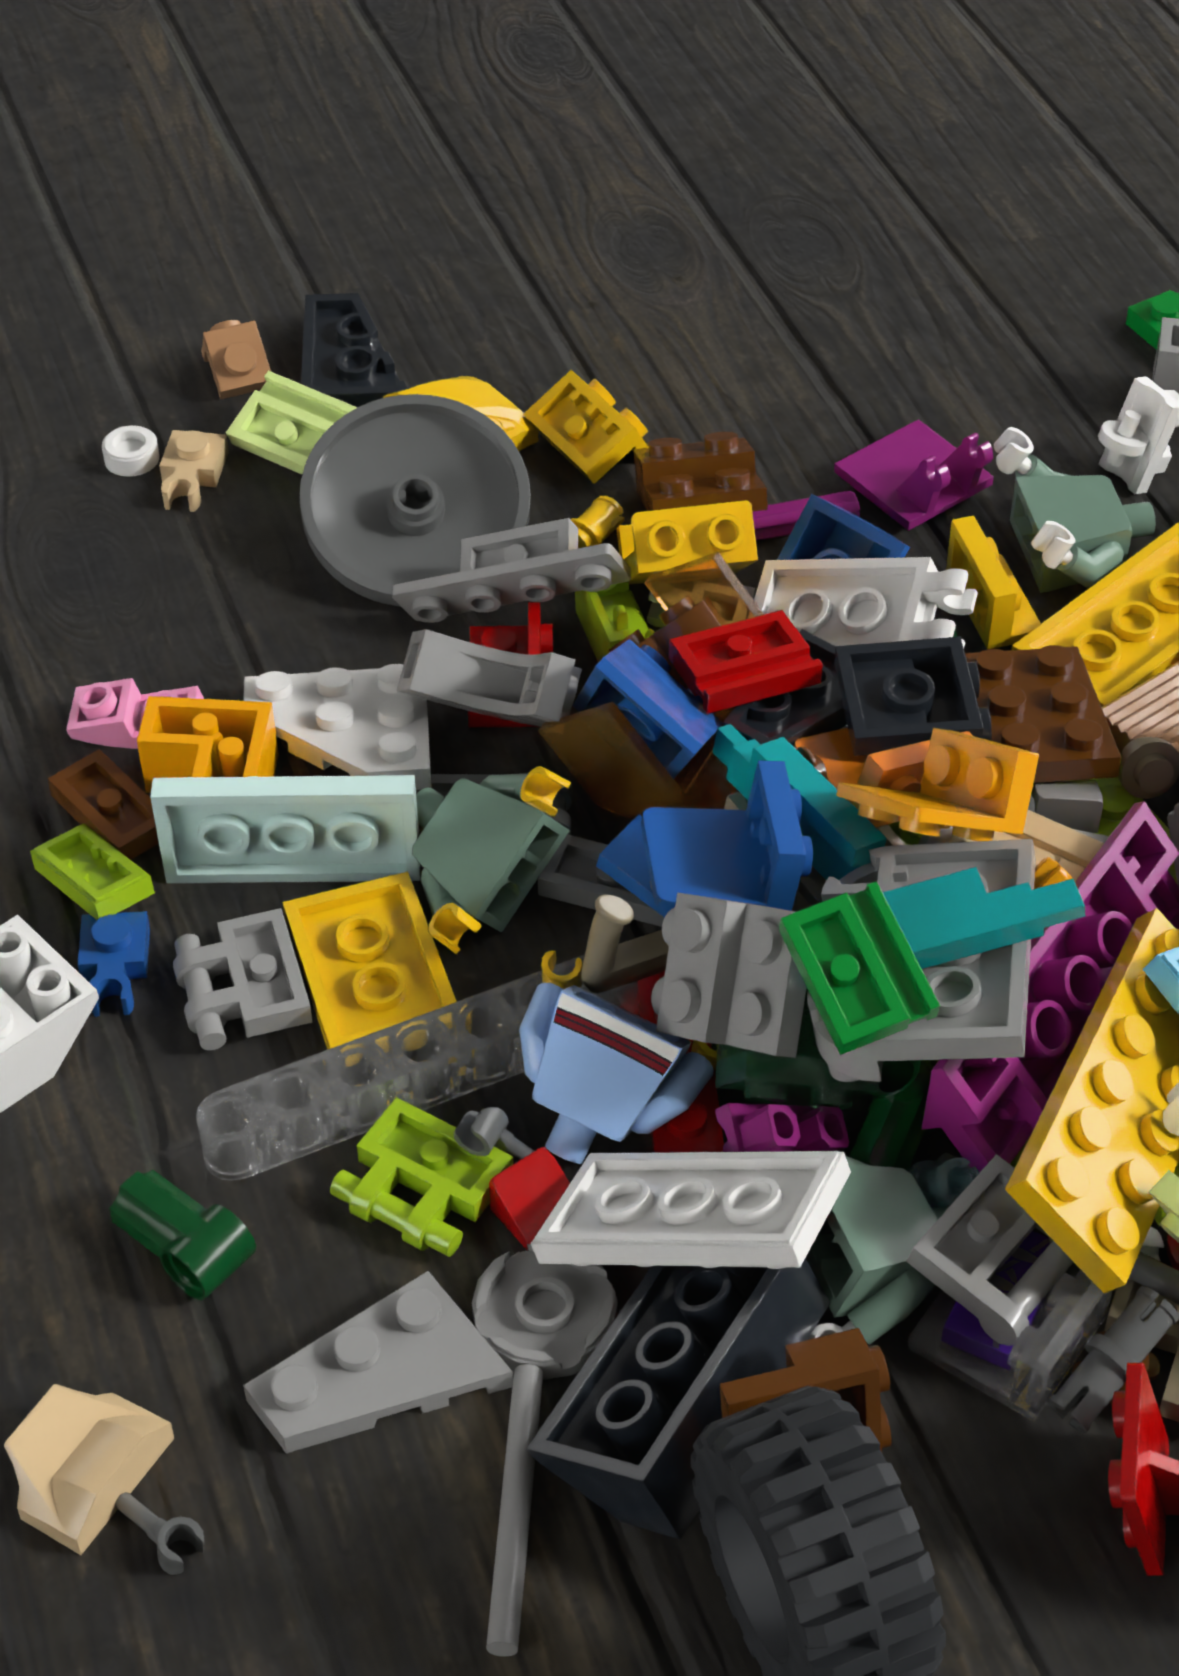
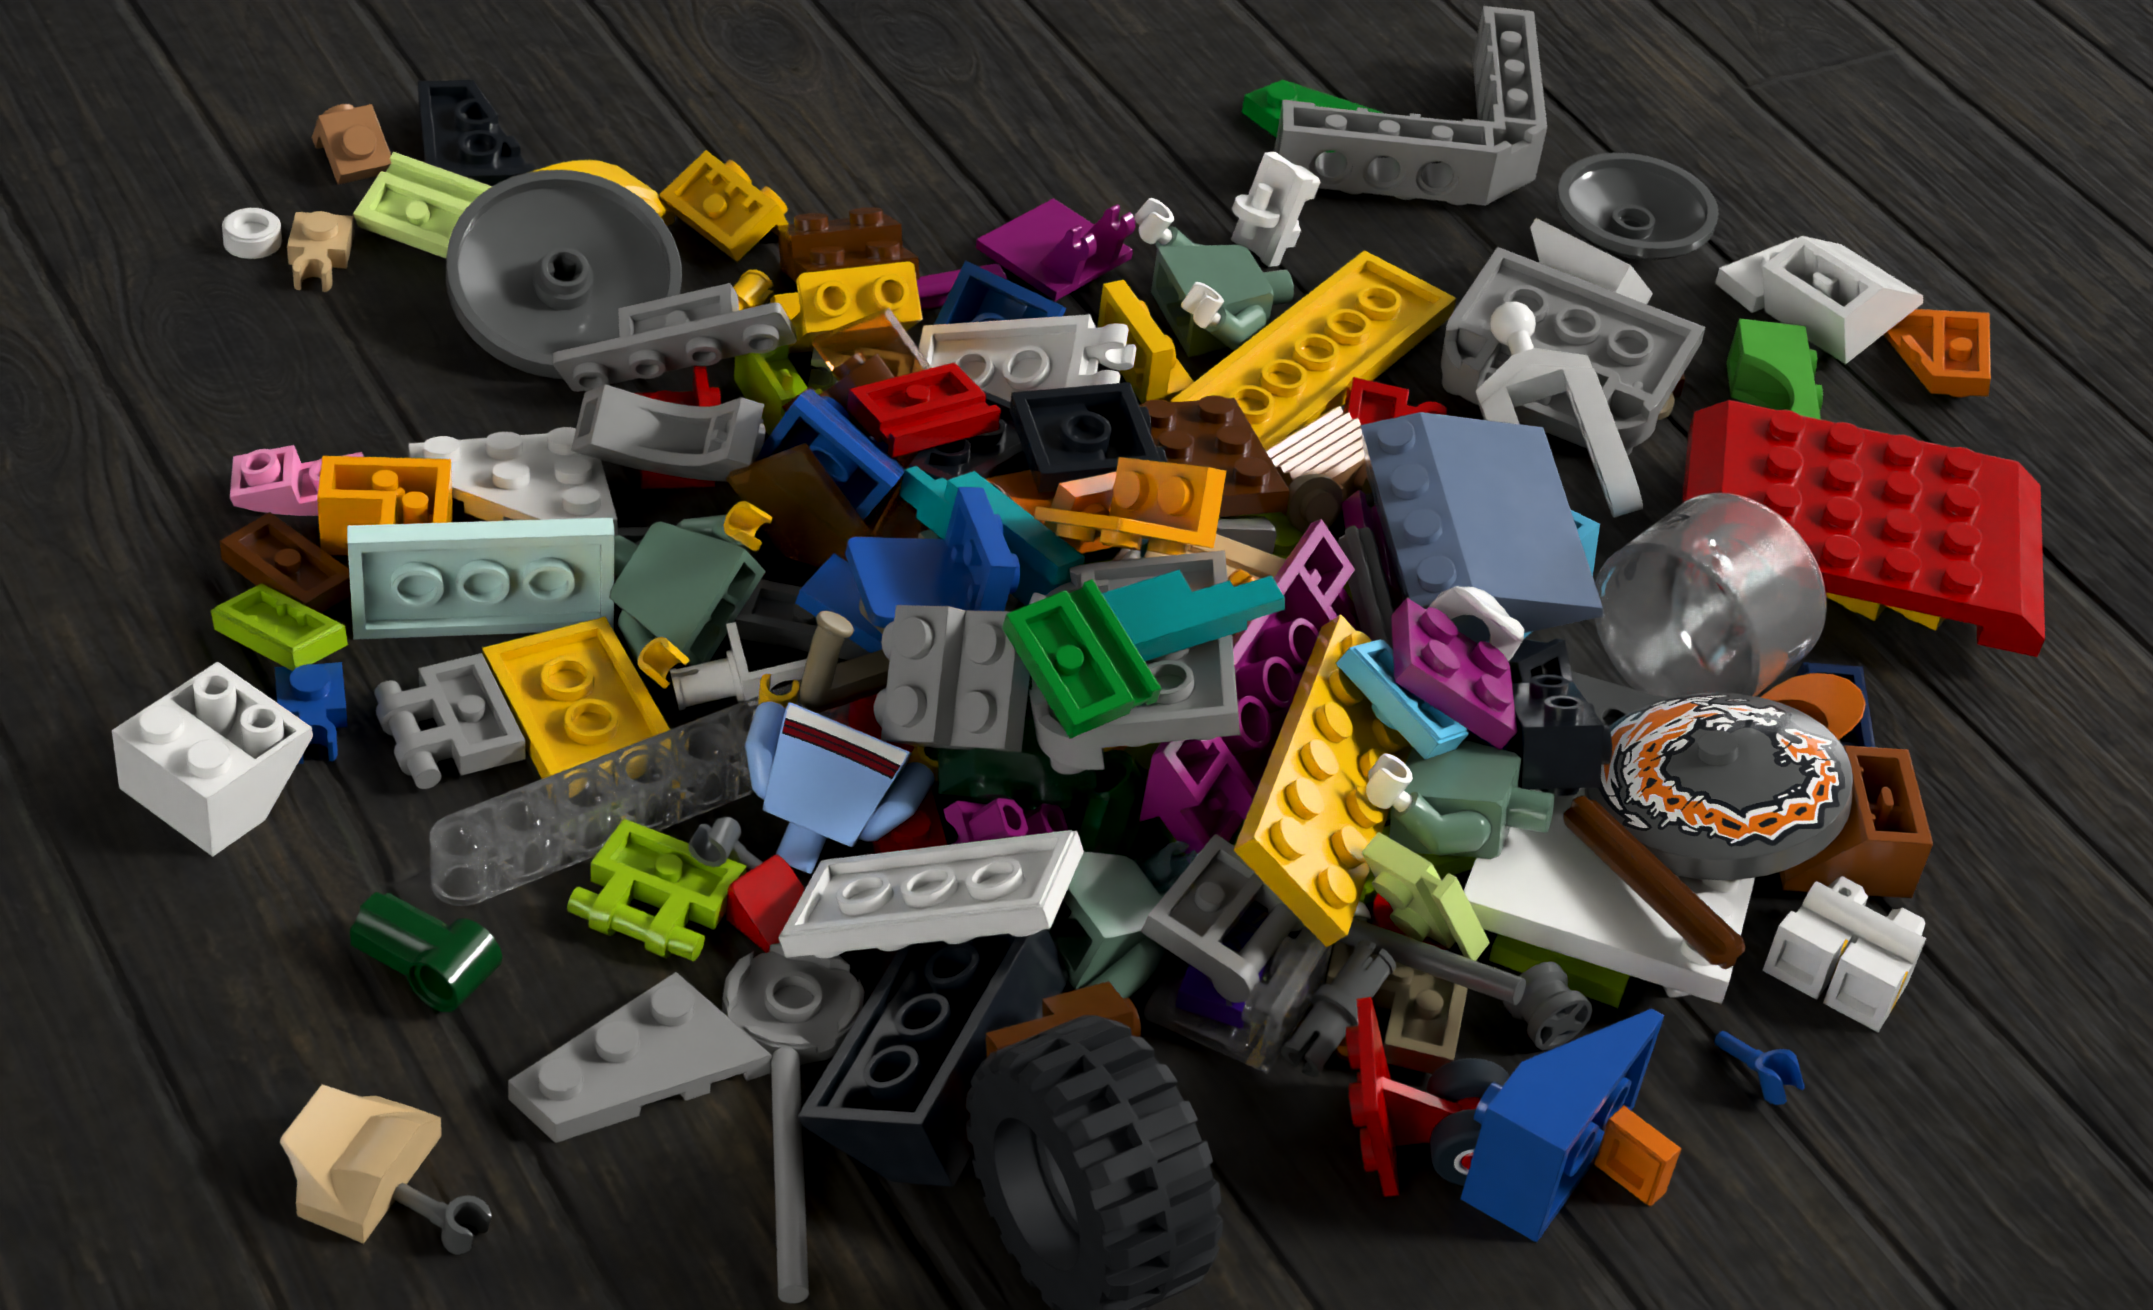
camera: 15 degrees left, 5 degrees down
none -> white bracket [670,622,807,726]

